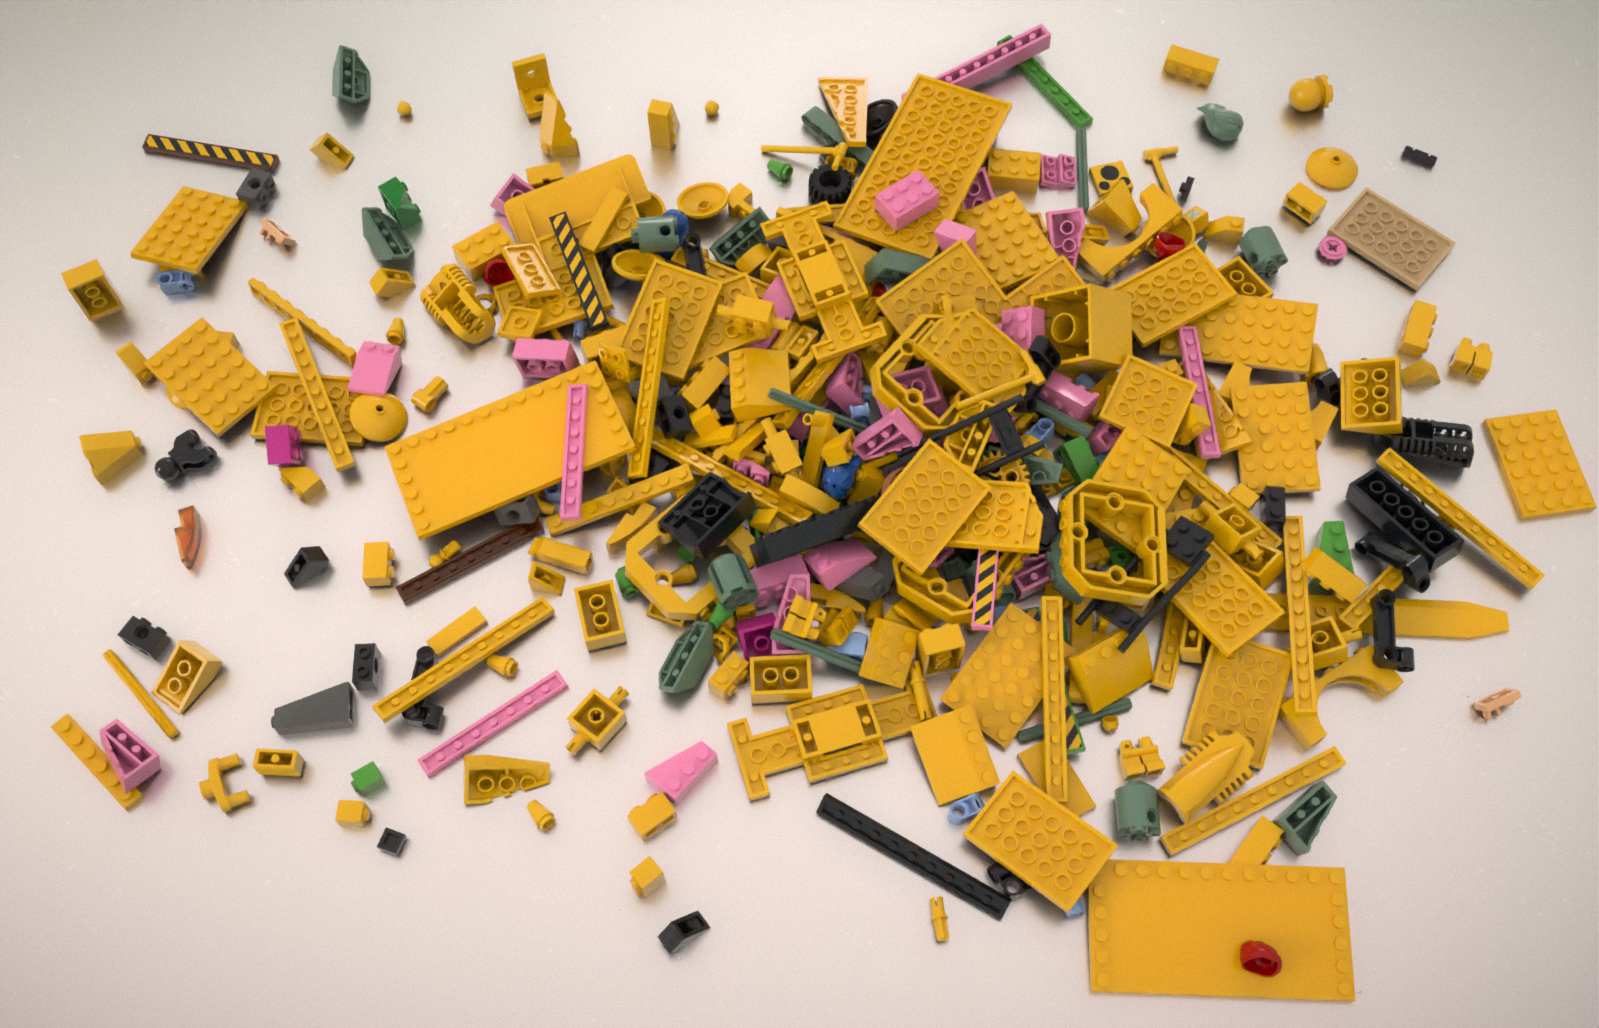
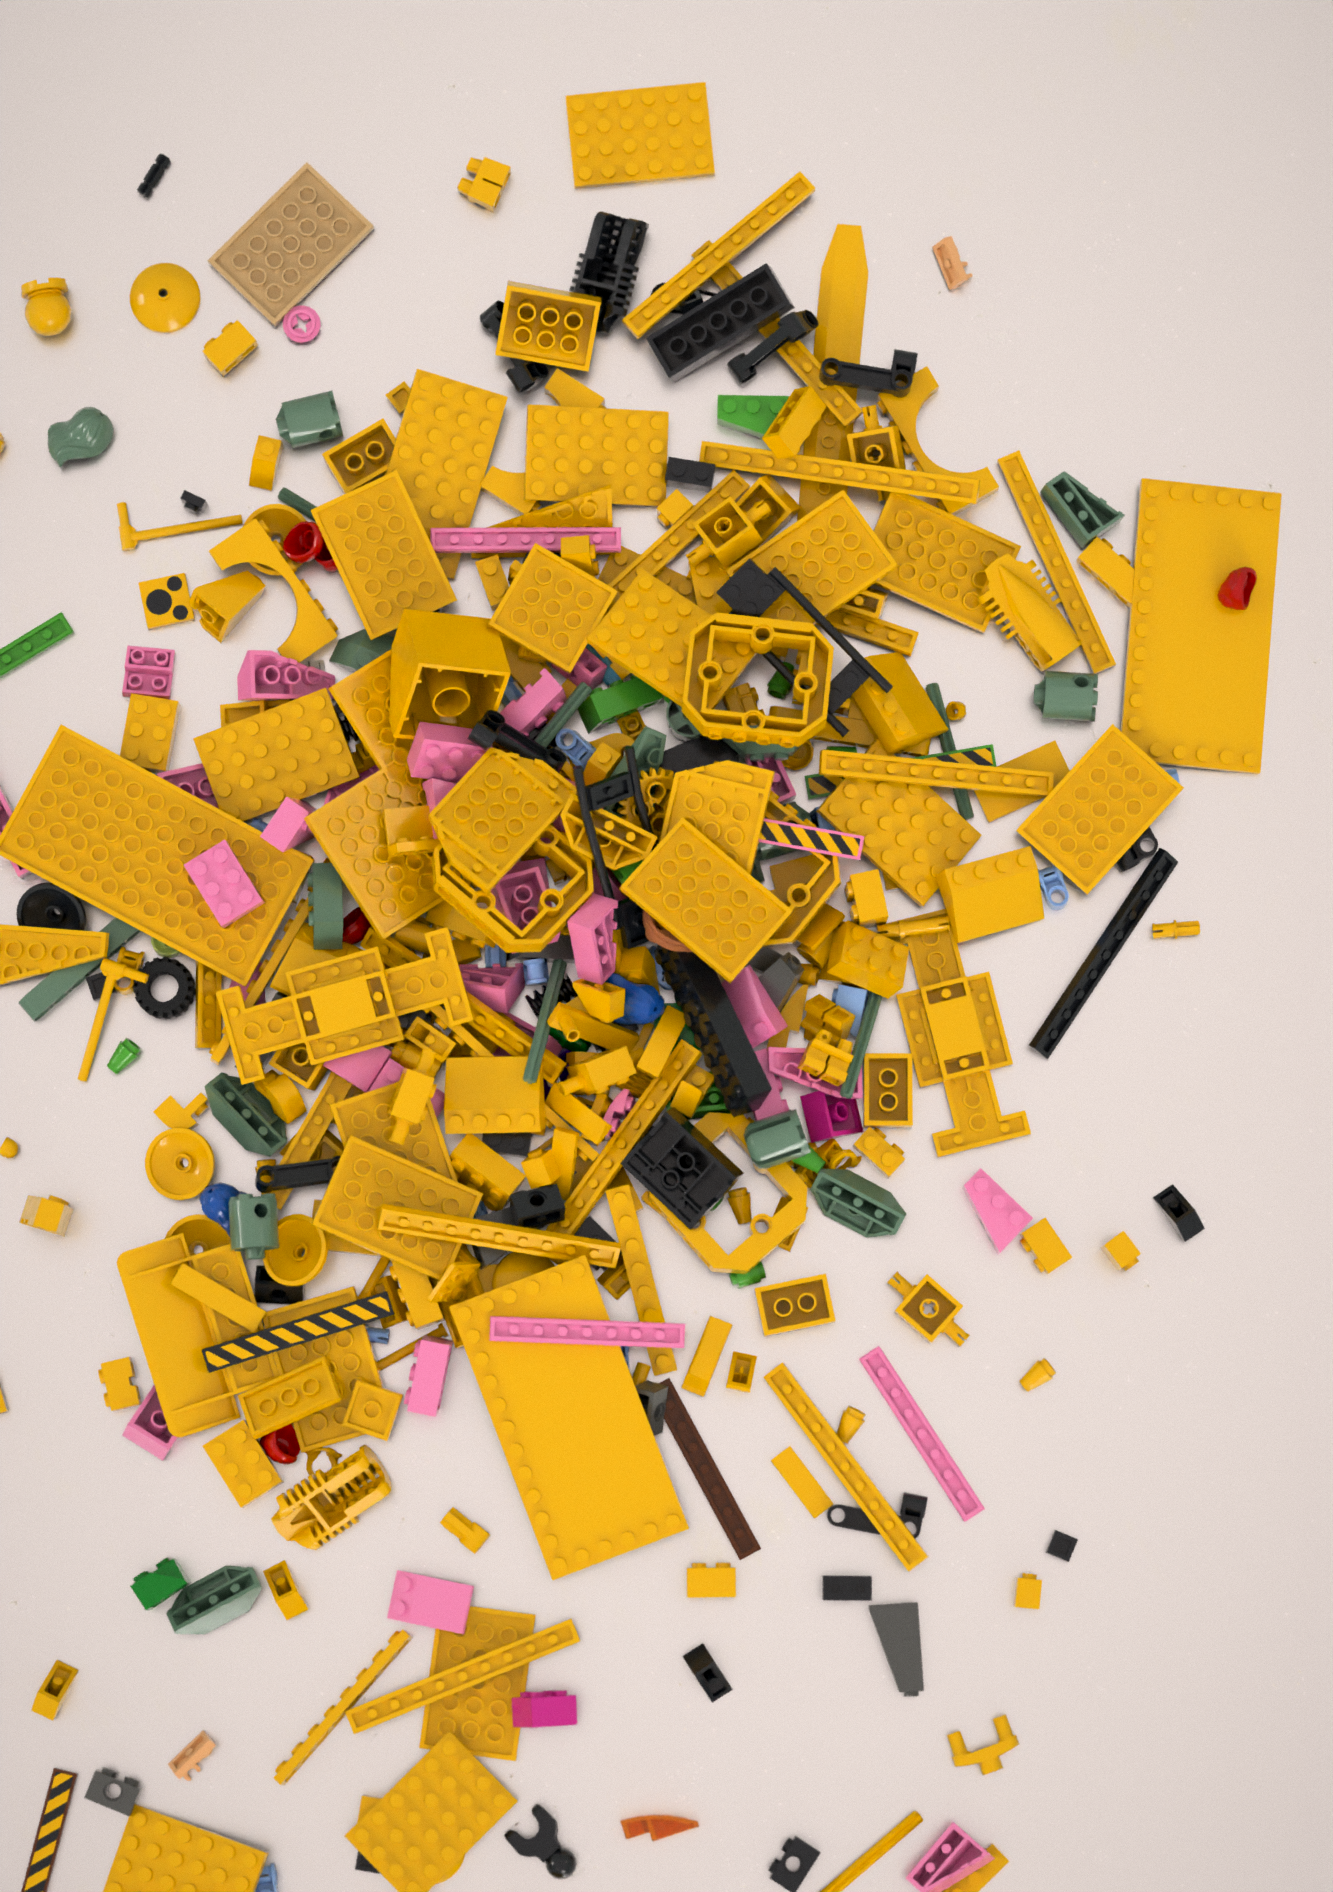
camera: 85 degrees left, 20 degrees up
yellow slope [151,640,223,714] -> none
yellow brick [253,747,304,777] -> none
yellow slope [278,467,325,501] -> none
yellow dish [349,392,407,442] -> none
bright green brick [351,761,386,797] -> none
yellow cone [386,317,404,345] -> none
yellow axle [429,540,461,568] -> none
yellow wedge [463,755,550,804] -> none
yellow wedge [539,91,580,157] -> none
yellow slope [606,502,658,553] -> none
yellow bar [955,350,1046,410] -> none
sand green axle [1076,127,1089,212] -> none
yellow plate [1081,224,1109,244] -> none
bright green brick [1107,543,1132,568] -> none
yellow hips [1118,736,1166,781] -> none
yellow brick [1183,206,1209,234] -> none
yellow plant [1306,343,1329,386] -> none
yellow brick [1398,300,1438,358] -> none
yellow slope [1401,359,1441,388] -> none

